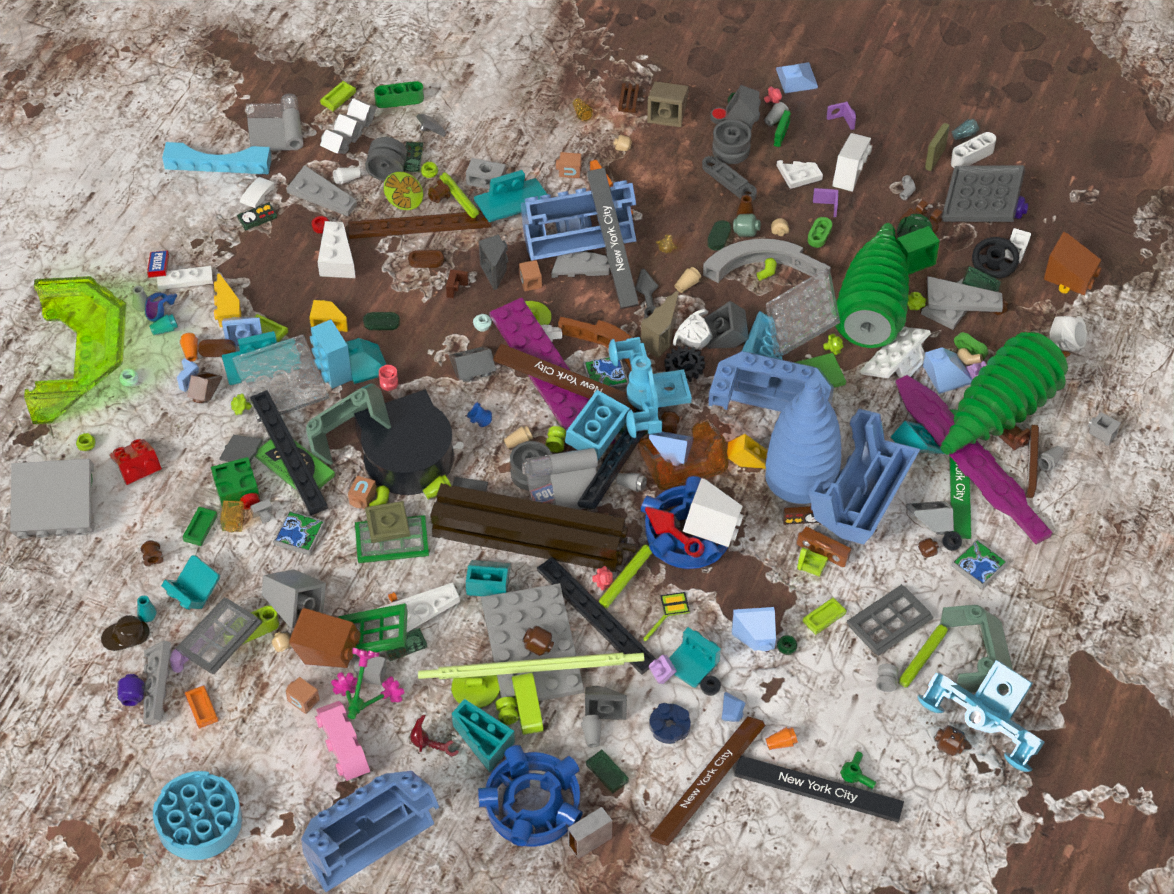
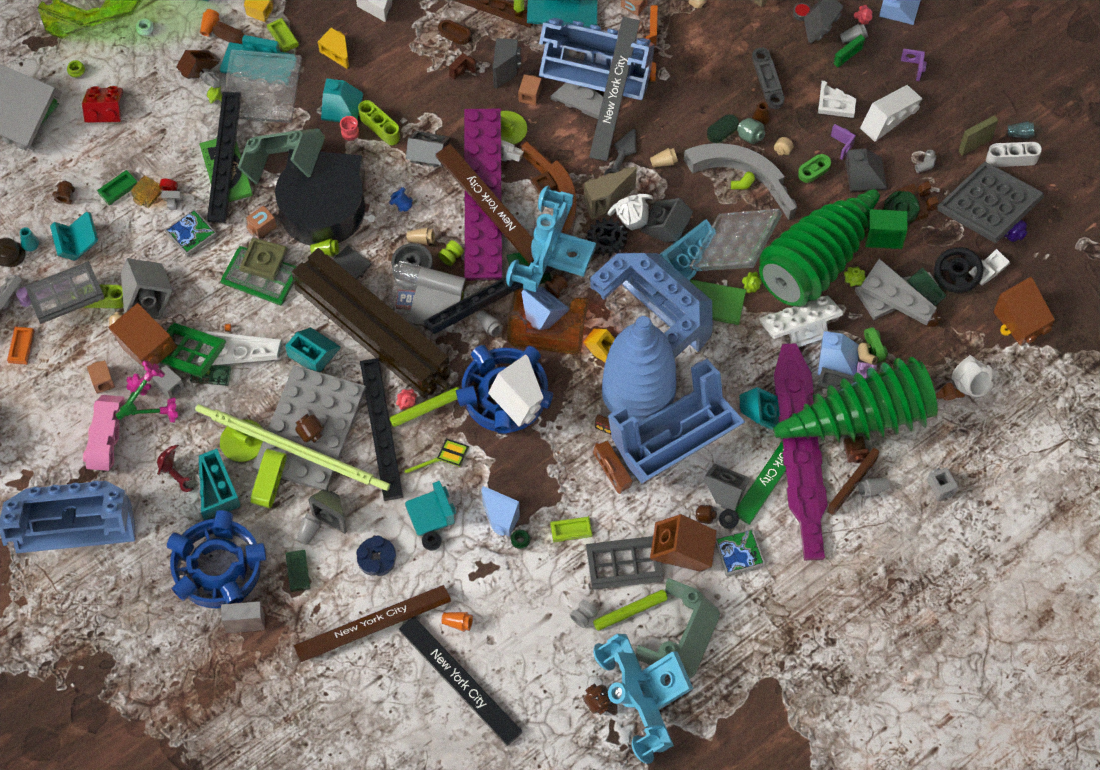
camera: 30 degrees right, 10 degrees up
light blue bracket [177,358,199,392] -> none
green piece [210,457,260,510] -> none
dark grey piece [219,434,263,463] -> none
light blue slope [222,317,262,347] -> none
medium azure brick [310,320,352,389] -> none
clear green tile [363,312,400,330] -> none
lime arm [368,486,390,507] -> none
light aqua plate [473,314,492,332] -> none
lime wheel [495,697,519,725] -> none
medium azure brick [565,390,630,460] -> none
tile [583,357,629,389] -> none
red piece [645,507,704,558] -> none
lavender tile [649,655,677,684] -> none
clear yellow plant [656,234,678,253] -> none
dark grey wheel [712,120,751,164] -> none
medium blue piece [722,692,746,722] -> none
lime tile [797,547,828,577] -> none
green piece [840,751,876,789] -> none
none -> light grey axle [199,68,221,88]
none -> lime beam [358,100,400,145]
none -> reddish brown tile [531,172,556,195]
none -> dark orange slope [650,514,717,571]
none -> dark grey plate [817,367,854,391]
none -> dark grey slope [845,149,887,193]

